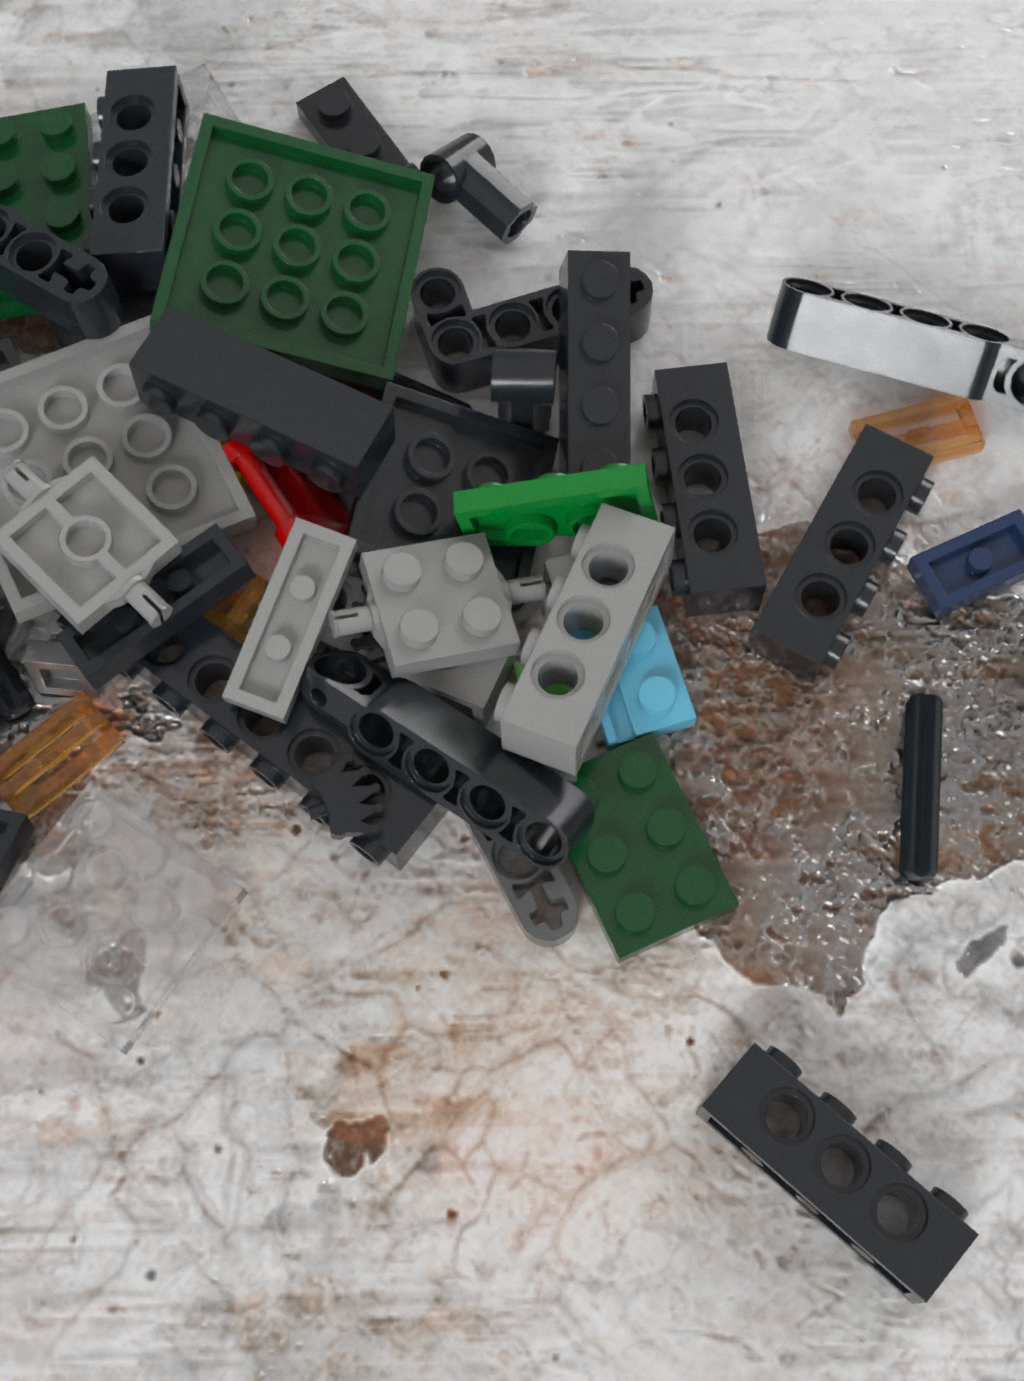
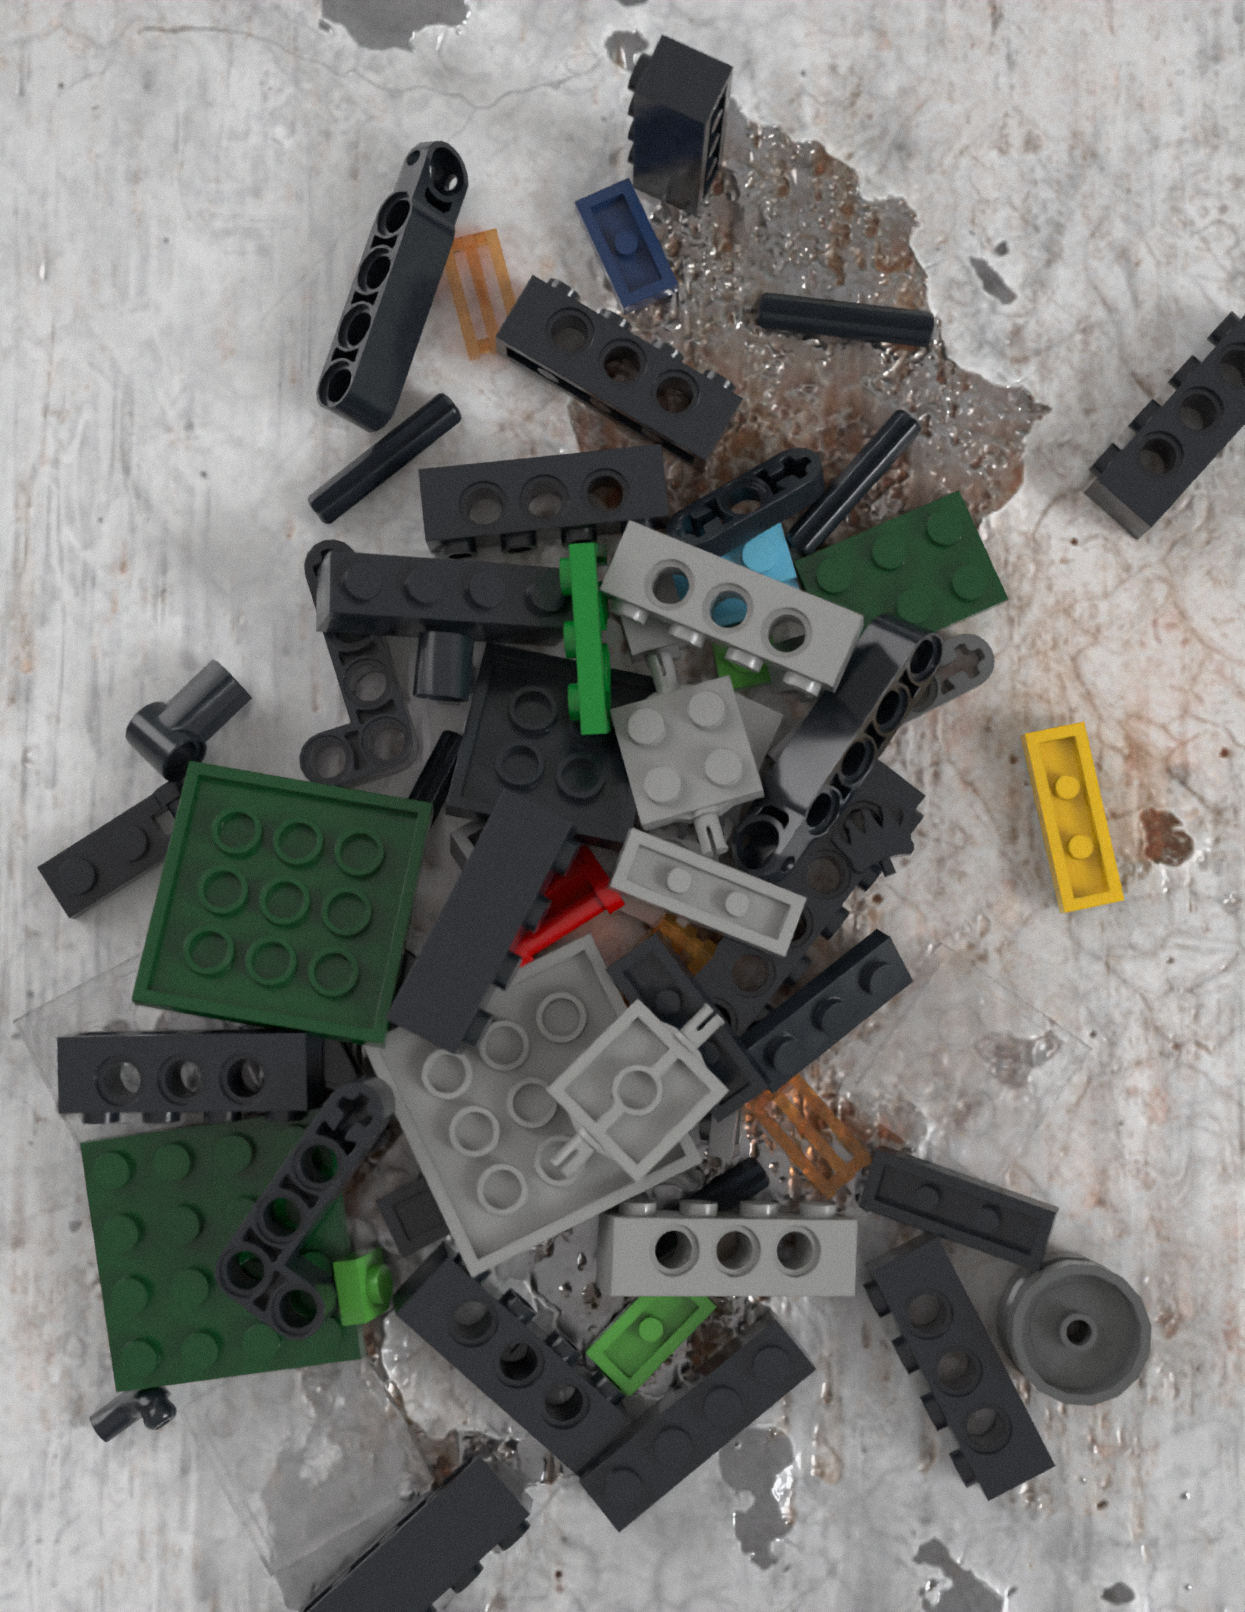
camera: 90 degrees left, 15 degrees up
none -> black axle [308,393,462,524]
none -> black beam [666,448,825,557]
none -> black plate [739,929,913,1094]
none -> black axle [785,409,921,557]
none -> yellow plate [1020,721,1125,914]

